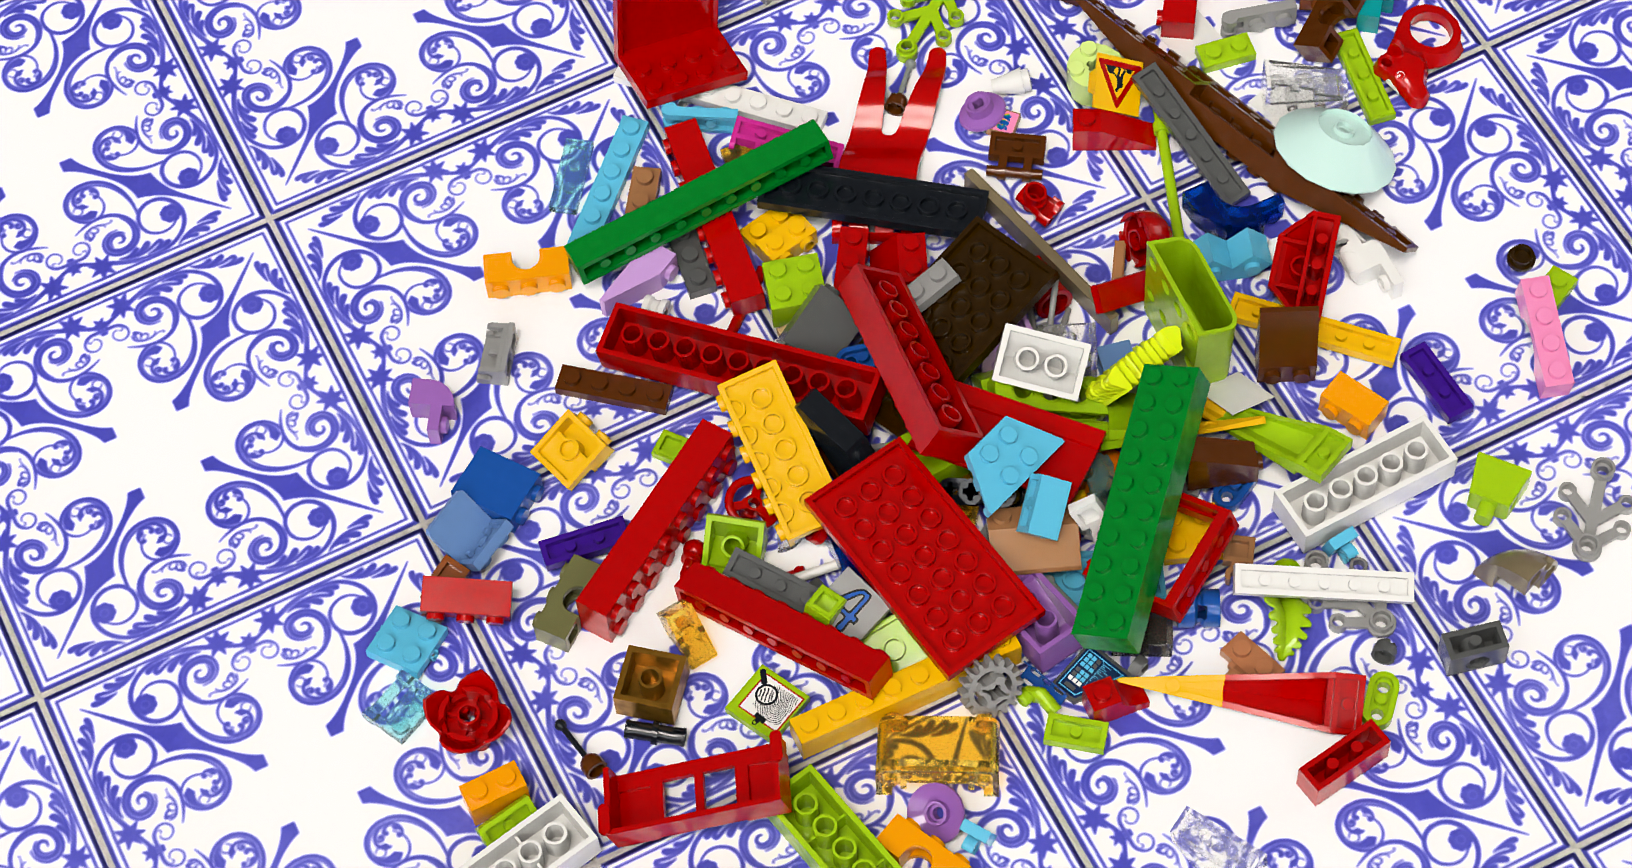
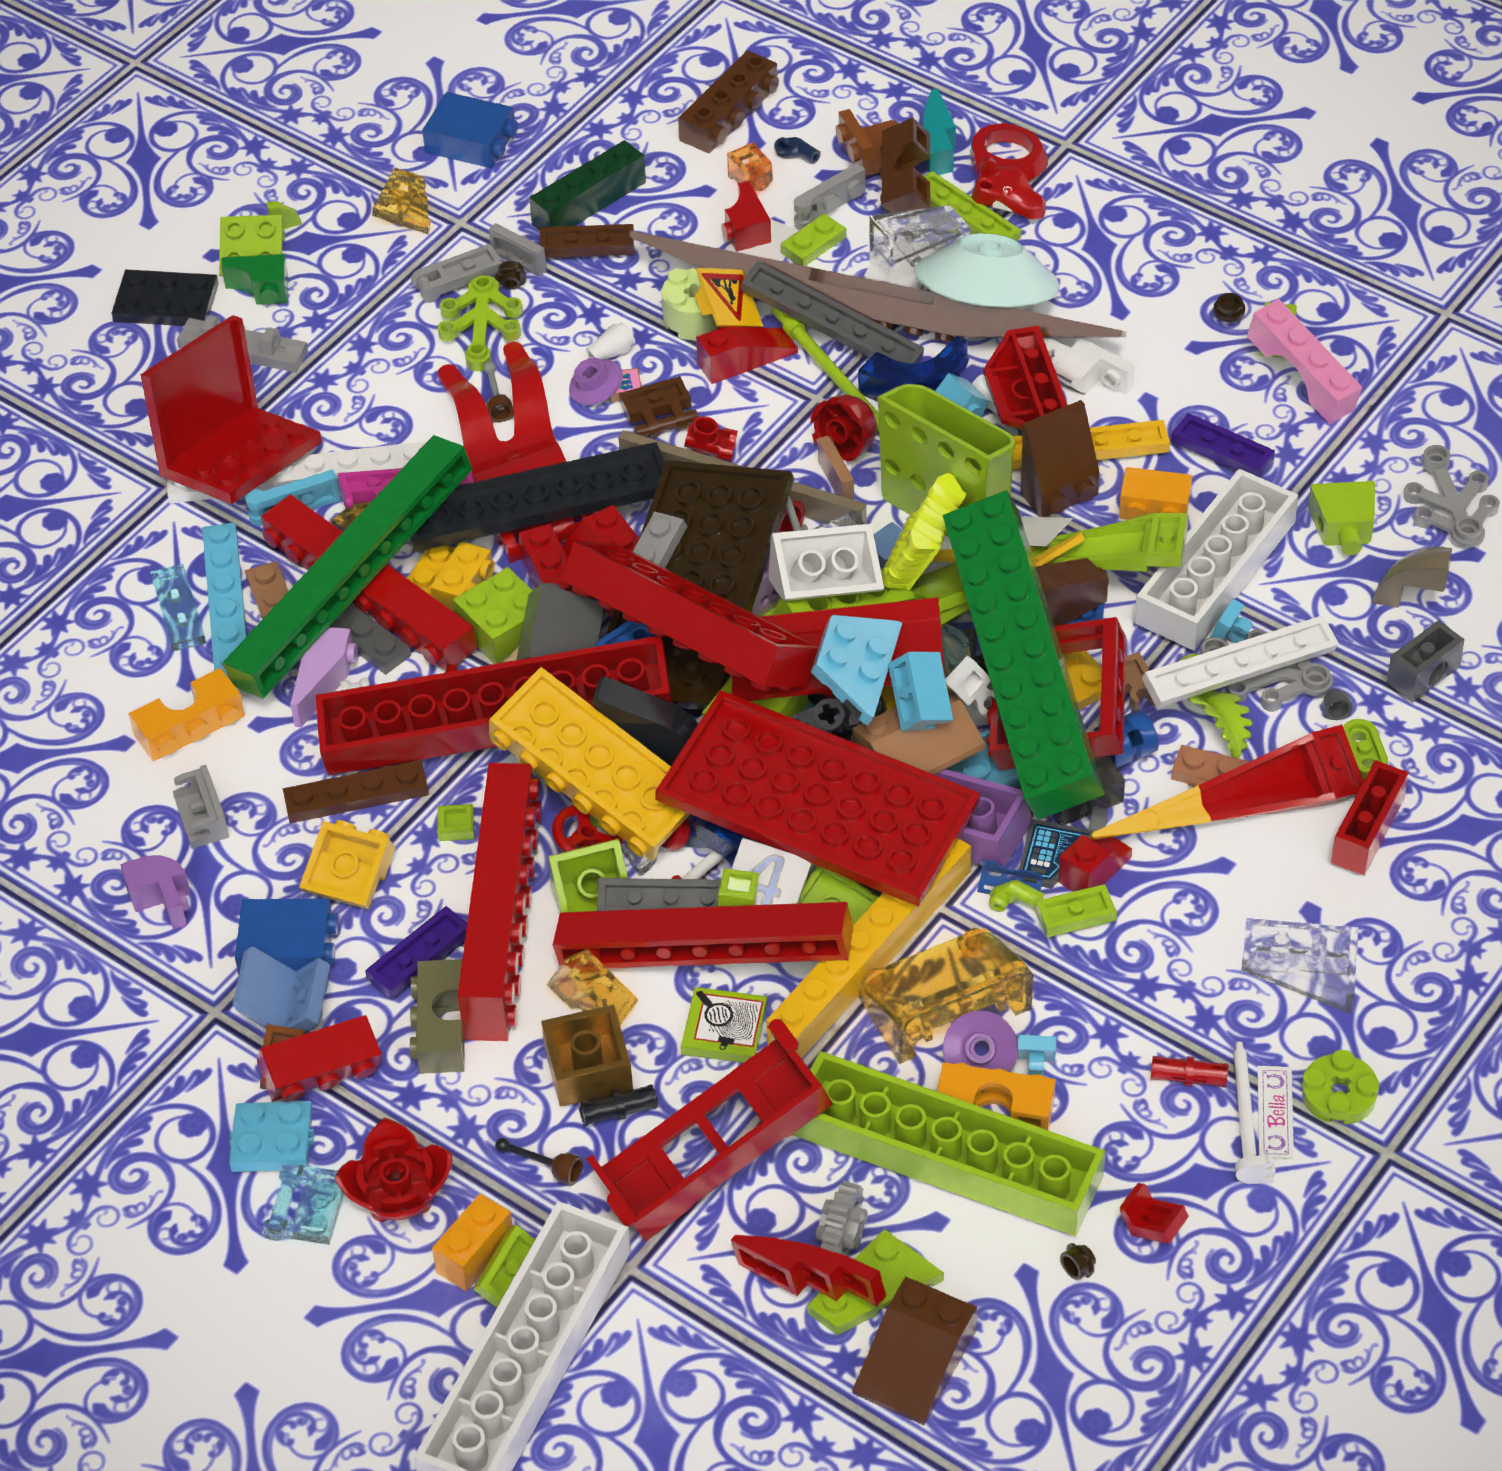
camera: 30 degrees left, 10 degrees down
red bar [680,539,704,578] -> none
light grey gear [957,653,1024,719] -> none
red tile [1090,269,1146,314] -> none

